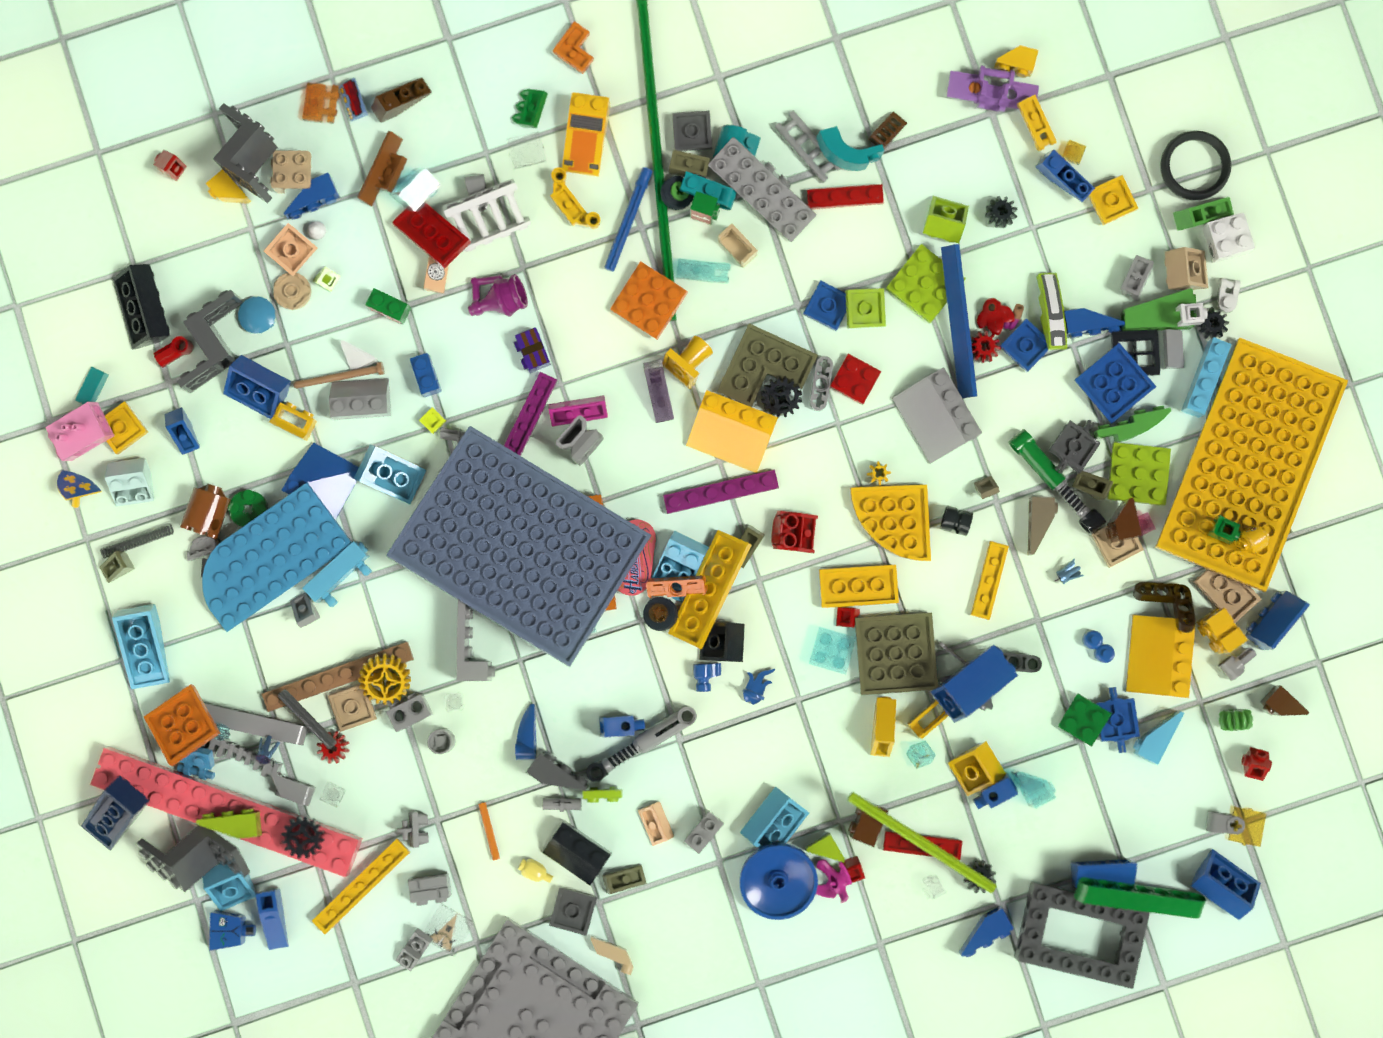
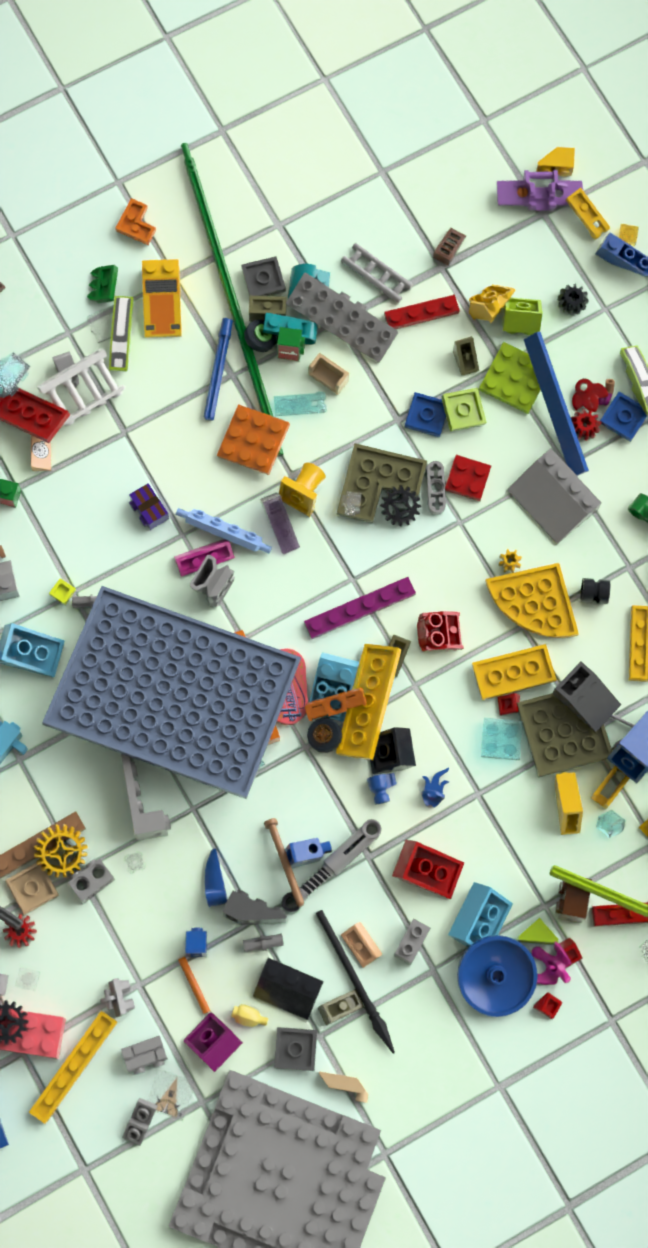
camera: 20 degrees left, 10 degrees down
blue brick [409,353,442,398] -> none
light grey wheel [427,728,456,755] -> none
magenta piece [468,274,528,317] -> none
magenta plate [504,371,558,456] -> none
yellow plate [550,167,601,229] -> none
lime plate [583,786,623,803] -> none
yellow slope [686,390,778,473] -> none
teal arch [816,126,884,171] -> none
dark tan plate [974,476,1000,499] -> none
none -> slope [109,296,134,372]
none -> light blue plate [175,507,272,554]
none -> magenta slope [183,1012,243,1072]
none -> blue slope [185,927,207,957]
none -> medium nougat bar [264,818,304,907]
none -> black piece [316,910,395,1054]
none -> clear plate [341,491,362,516]
none -> red slope [392,839,465,899]
none -> olive slope [453,336,479,376]
none -> yellow slope [469,284,516,323]
none -> red slope [533,992,563,1020]
none -> dark grey slope [552,661,622,733]

